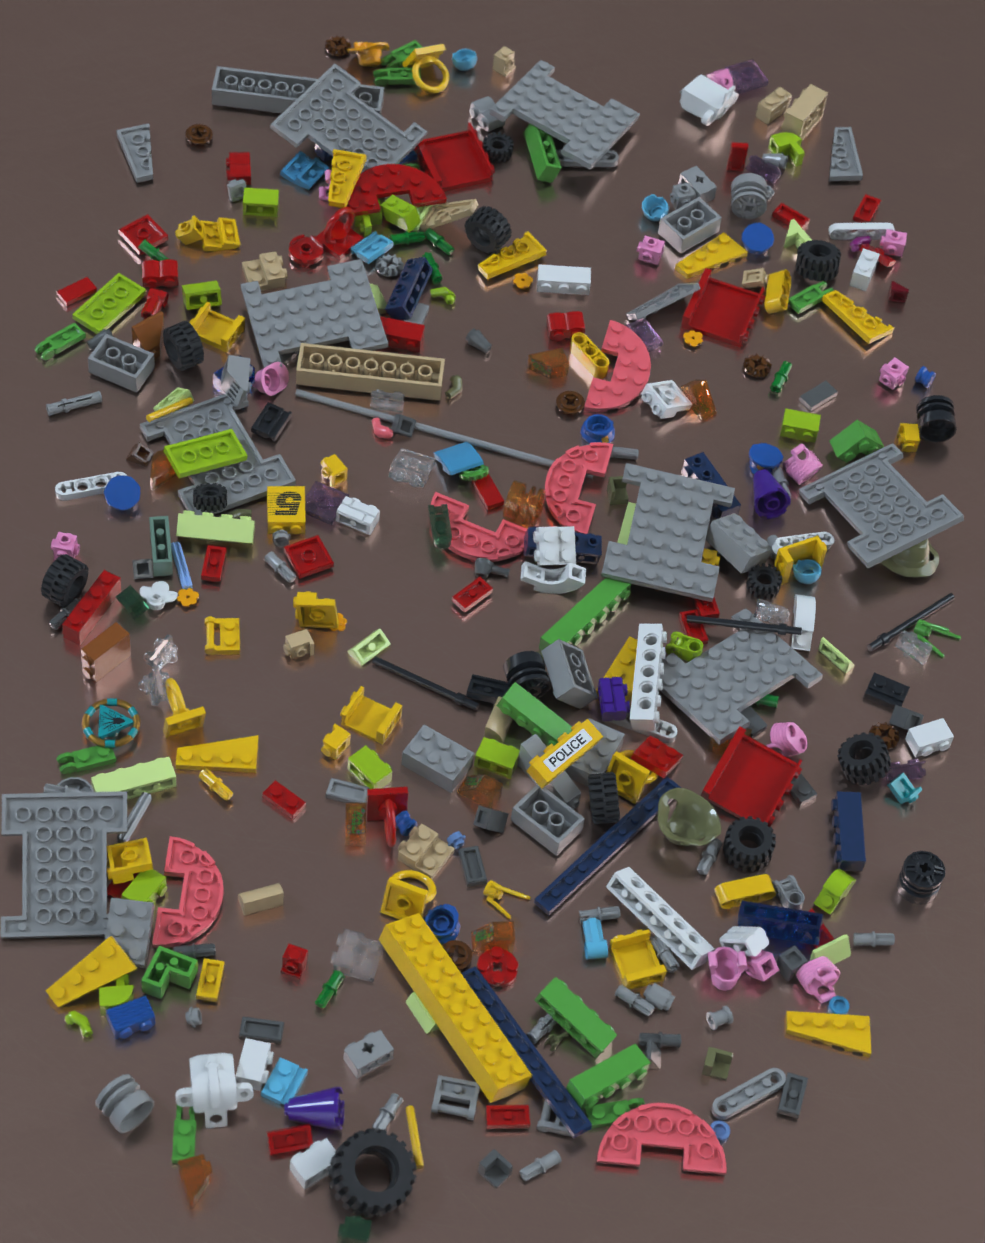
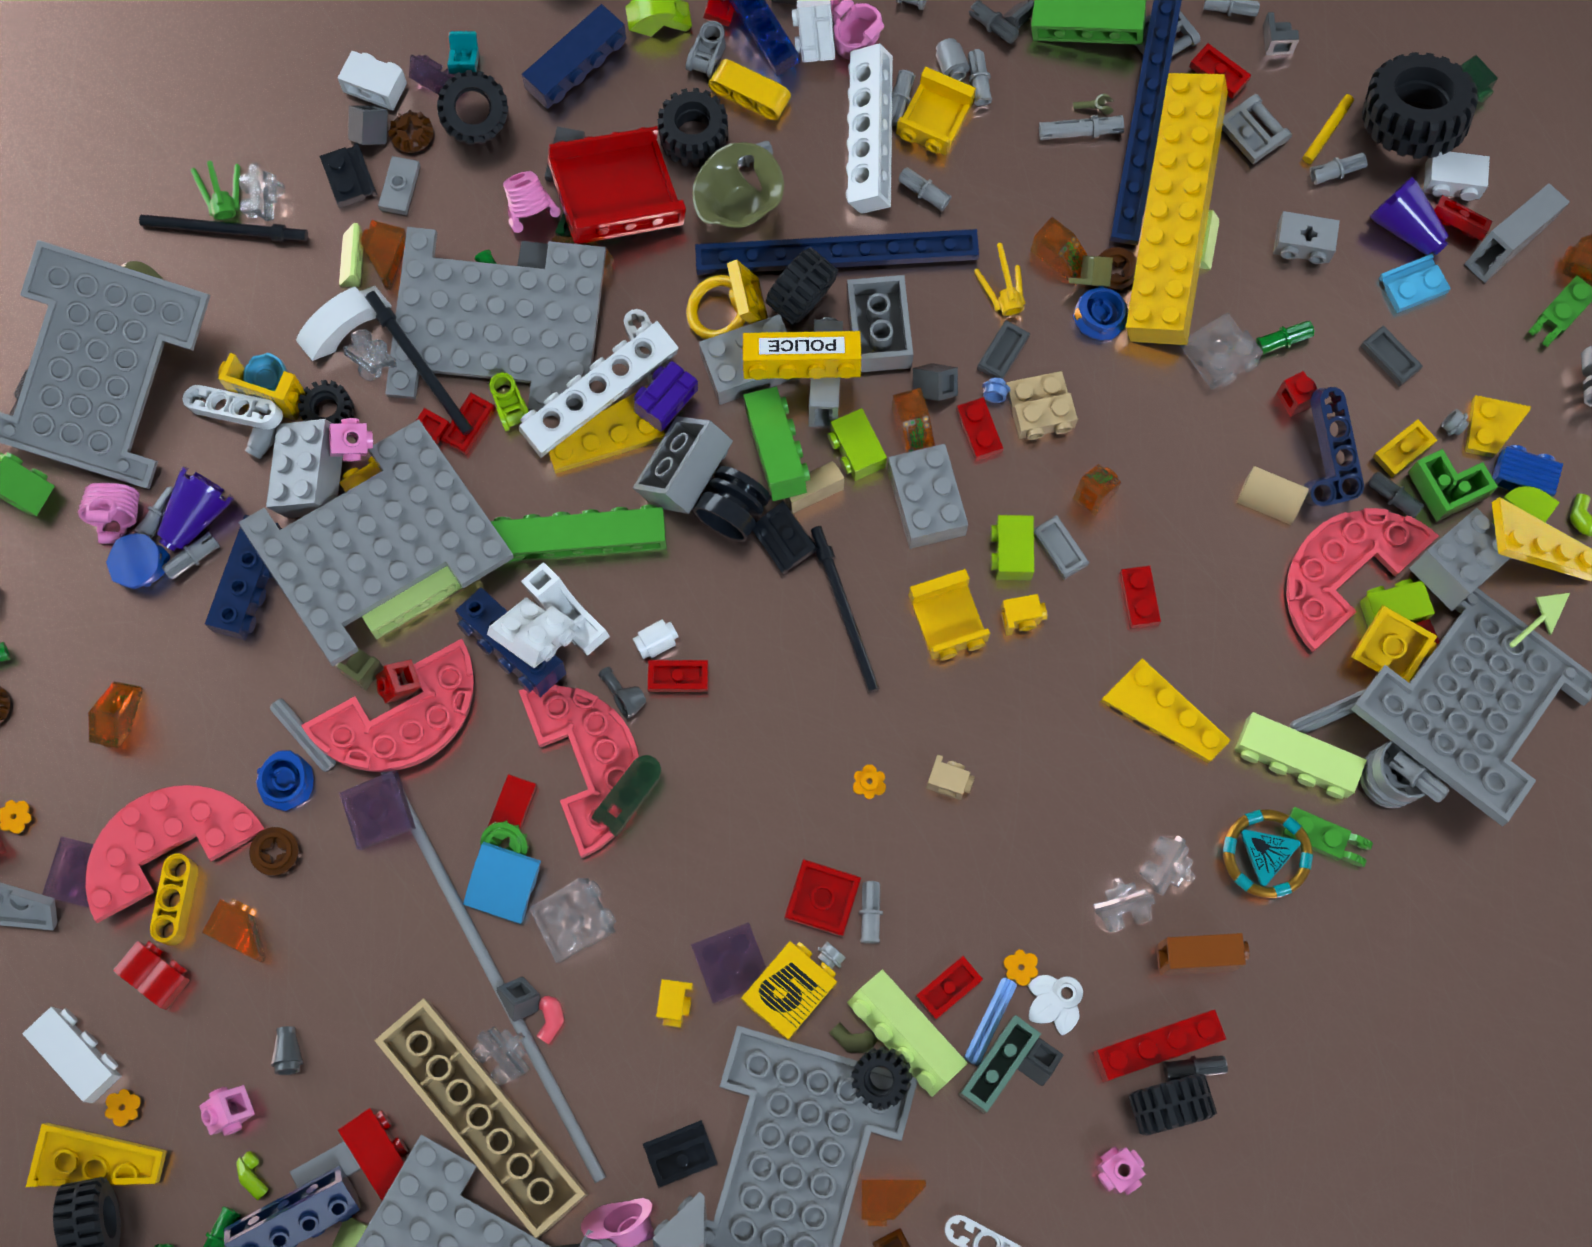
camera: 130 degrees left, 20 degrees up
blue hat [104,475,140,511] -> none
clear green brick [115,585,149,620] -> none
yellow tile [163,678,206,738] -> none
lime plate [164,429,248,478] -> none
white piece [175,1053,254,1128] -> none
yellow axle [199,768,233,801] -> none
yellow plate [204,616,240,655] -> none
white brick [235,1038,274,1091] -> none
yellow plate [293,591,339,628] -> none
white brick [336,496,380,535] -> none
yellowish green slope [347,629,391,666] -> none
red tile [366,787,408,847] -> none
yellow tile [380,870,437,920] -> none
blue wheel [395,811,418,836] -> none
olive arm [445,375,463,399] -> none
red plate [477,946,519,988] -> none
clear orange wheel [503,480,545,527] -> none
bright green brick [534,977,617,1058] -> none
medium azure piece [582,918,608,960] -> none
red plate [630,735,684,778] -> none
white plate [641,380,693,419] -> none
lime brick [780,408,821,443] -> none
none -> light grey axle [162,532,220,579]
none -> bright pink brick [199,1085,255,1136]
none -> bright pink brick [329,418,373,462]
none -> clear purple plate [339,771,416,850]
none -> clear orange slope [361,220,406,290]
none -> red brick [375,659,421,703]
none -> light grey plate [378,156,421,215]
none -> white brick [632,619,679,659]
none -> red plate [956,397,1004,461]
none -> olive panel [1069,256,1113,287]
none -> dark blue beam [1304,387,1364,506]
none -> light grey slope [1464,183,1570,283]
none -> yellow wing [1465,395,1531,458]
none -> yellowish green piece [1509,593,1570,648]

